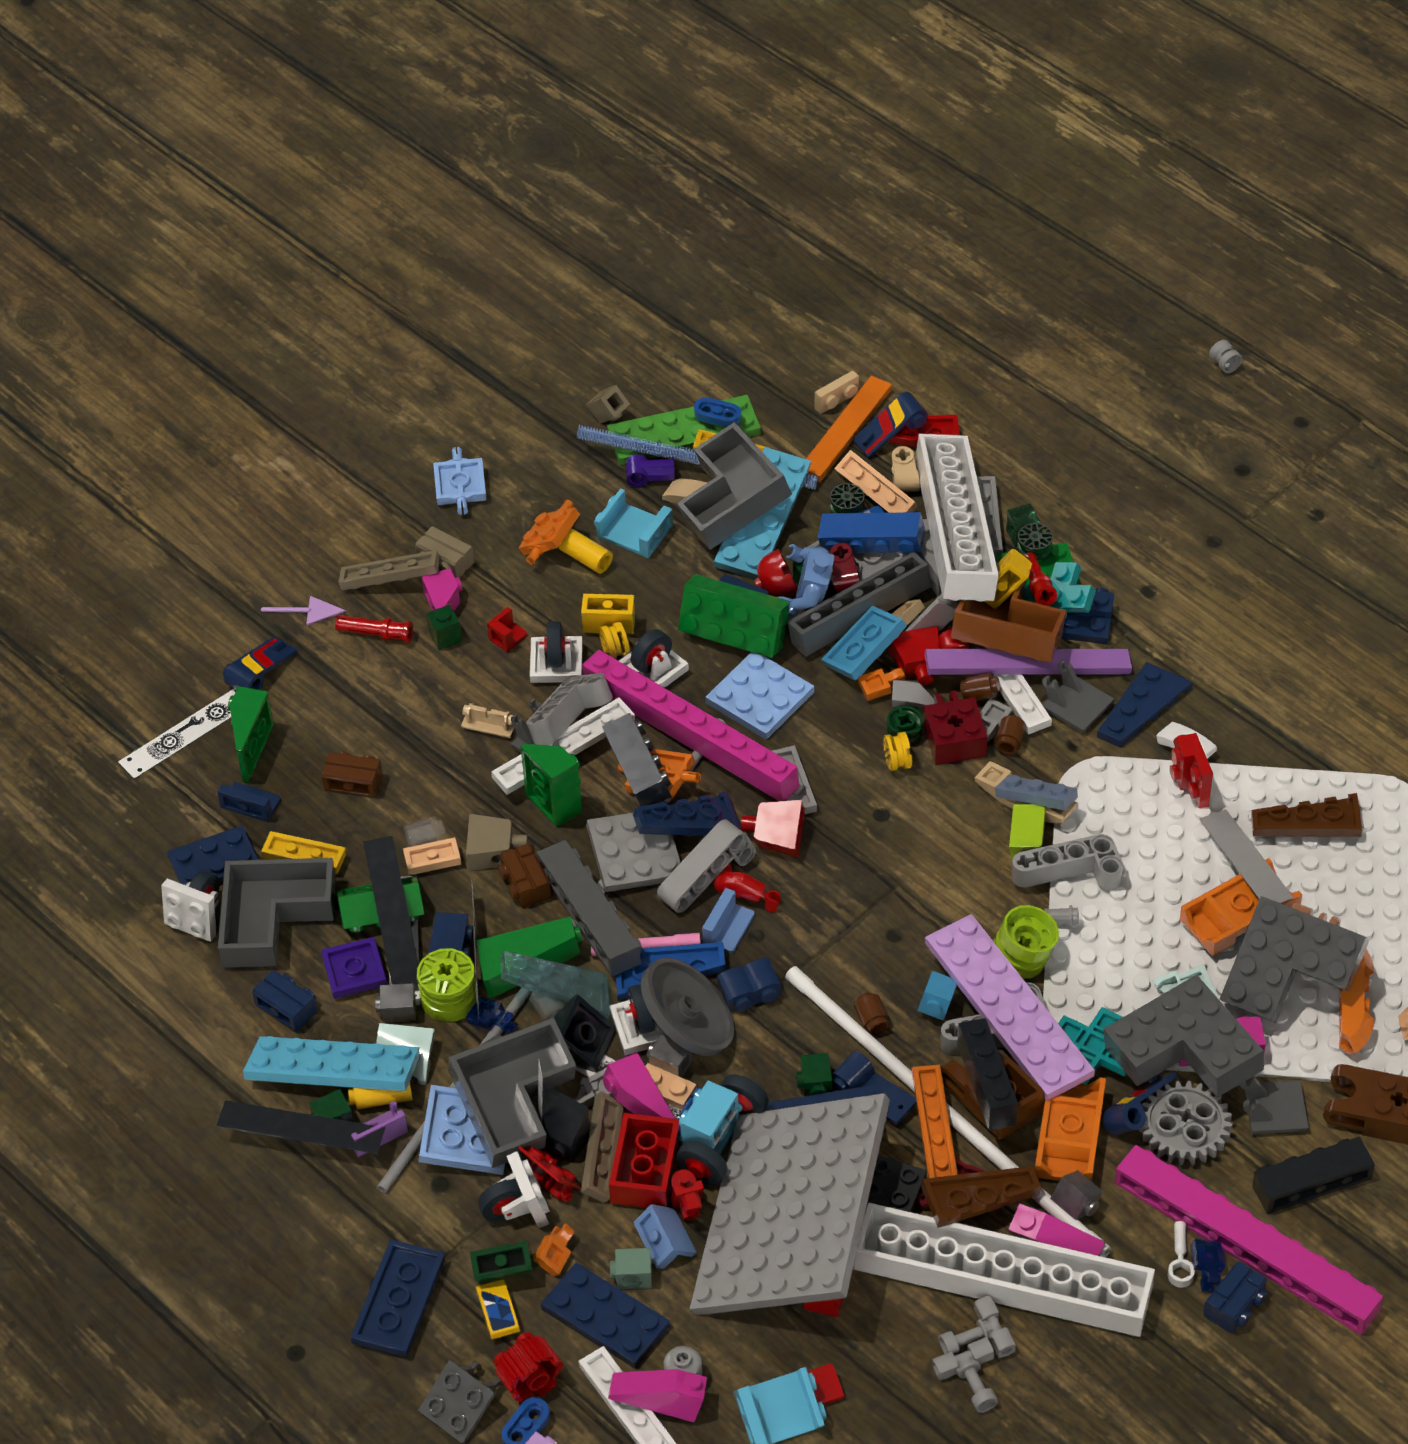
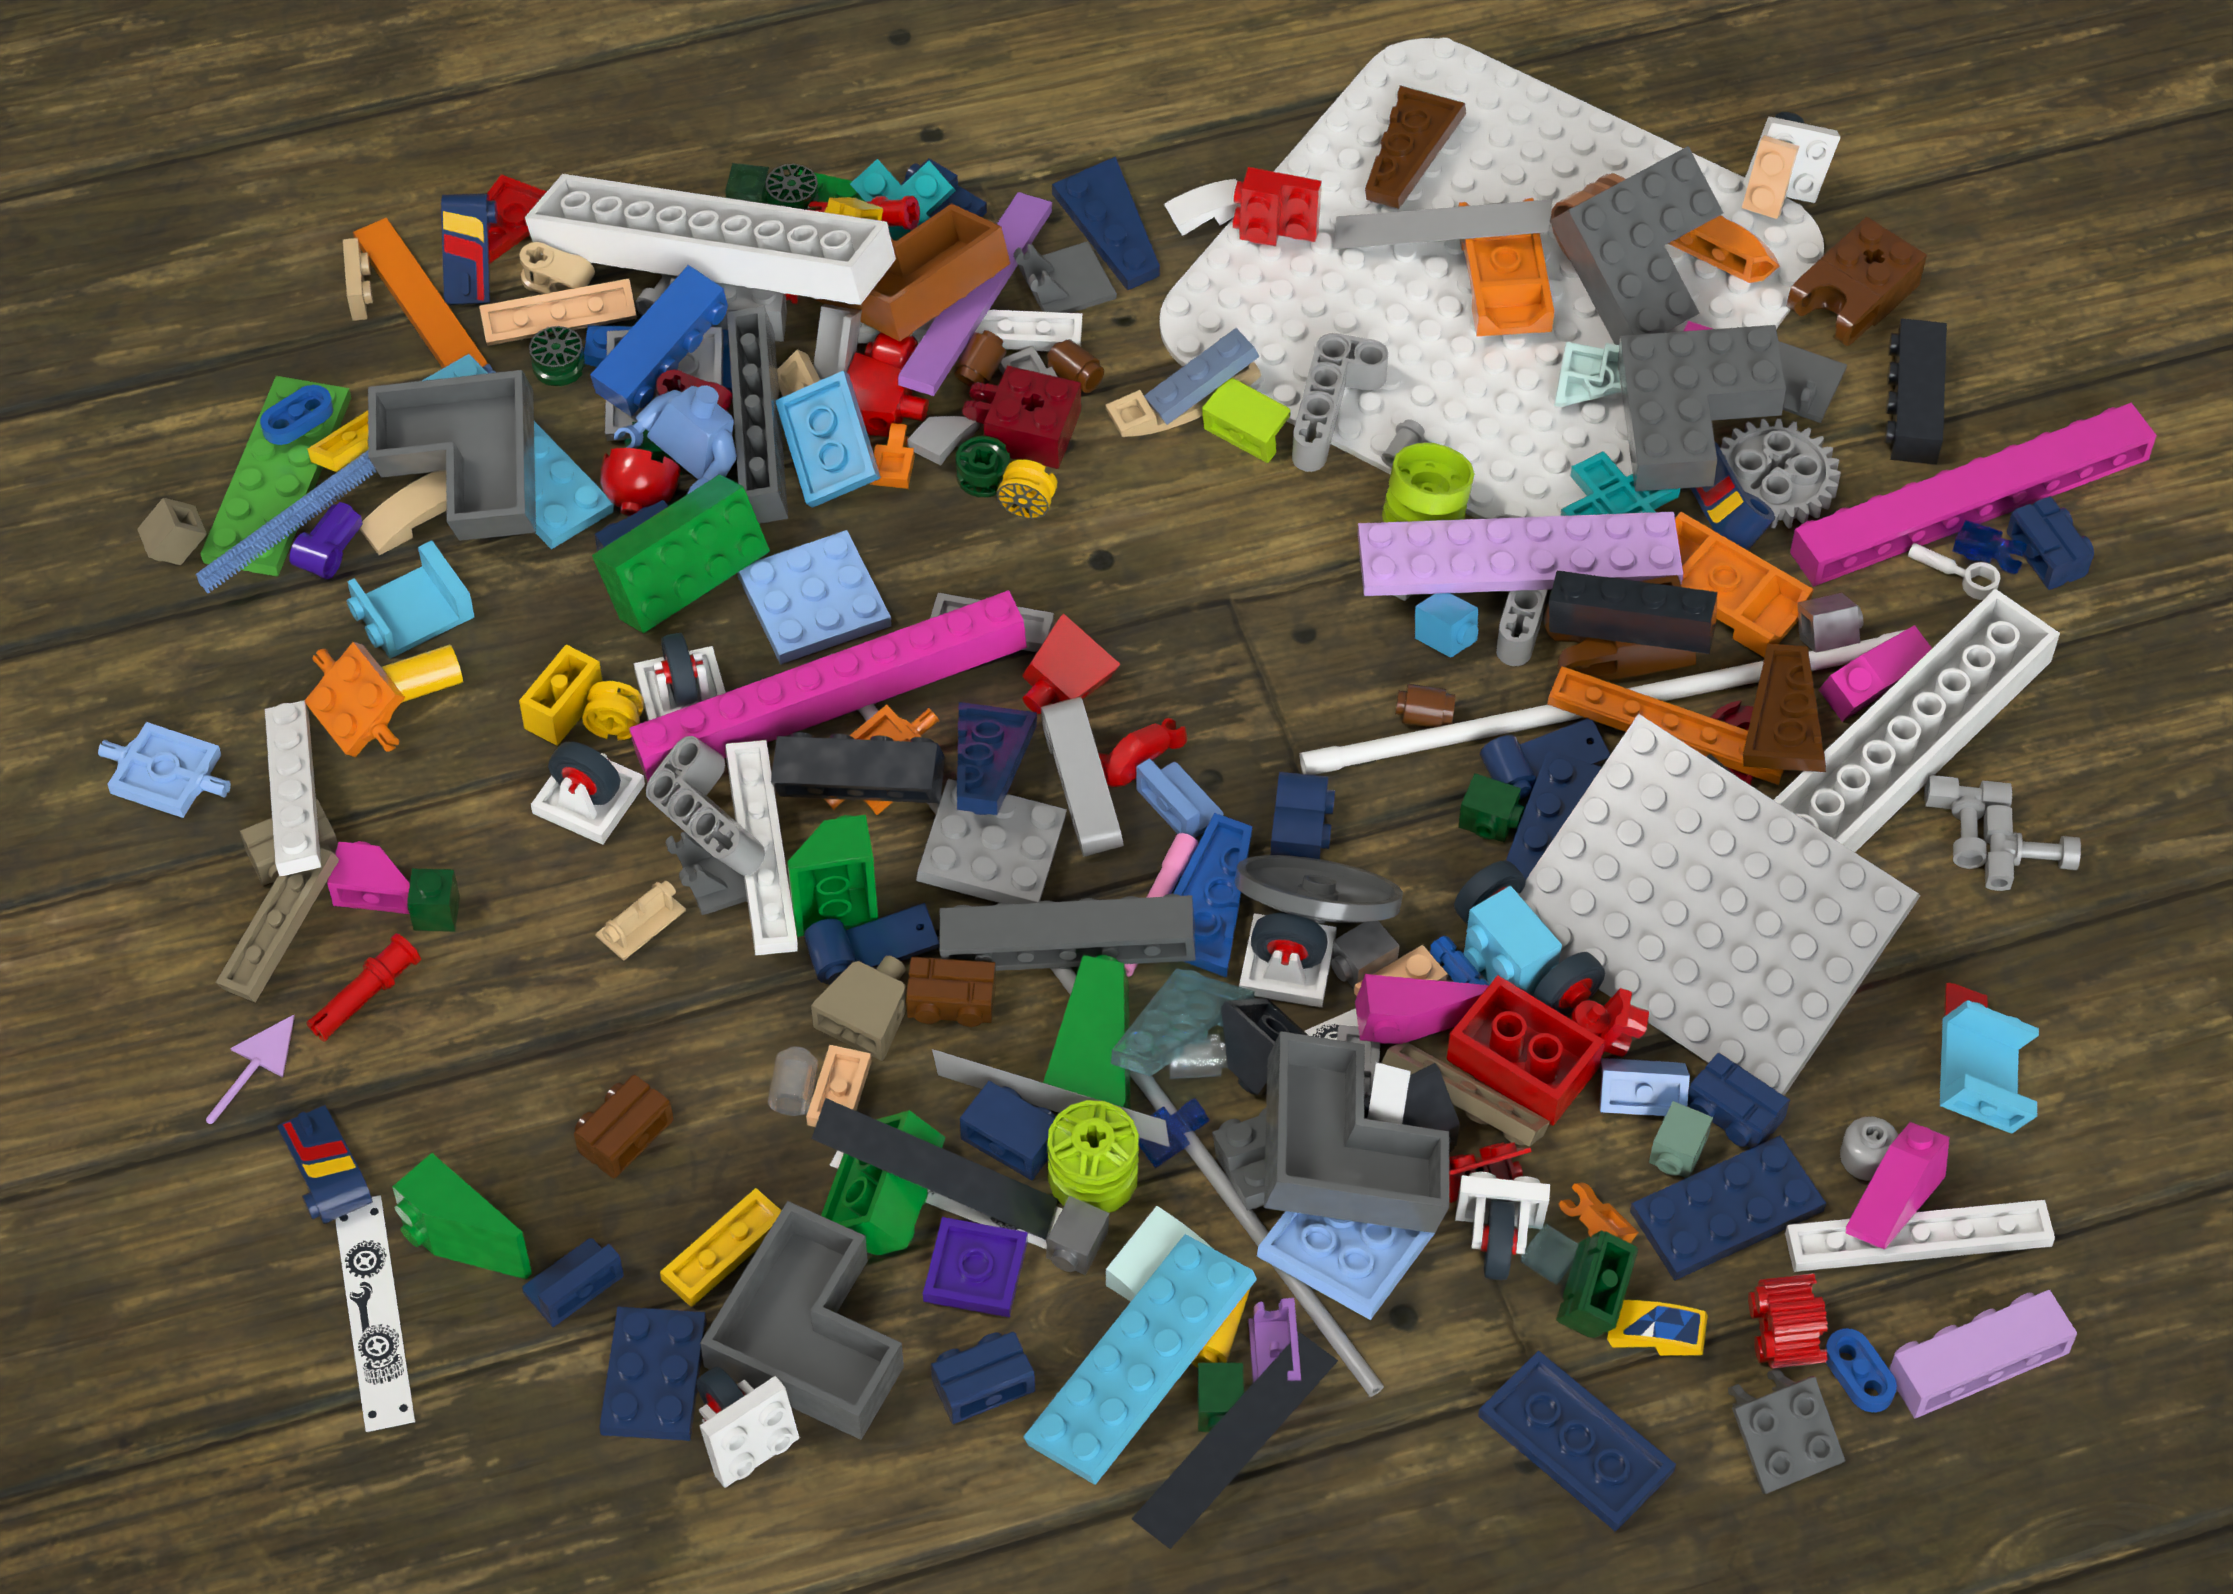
camera: 65 degrees left, 5 degrees up
red panel [487,607,527,653] -> none
none -> white plate [265,700,321,876]
none -> dark blue door [804,903,940,985]
none -> clear light blue tile [1520,1224,1578,1285]
none -> dark blue brick [1687,1053,1790,1148]

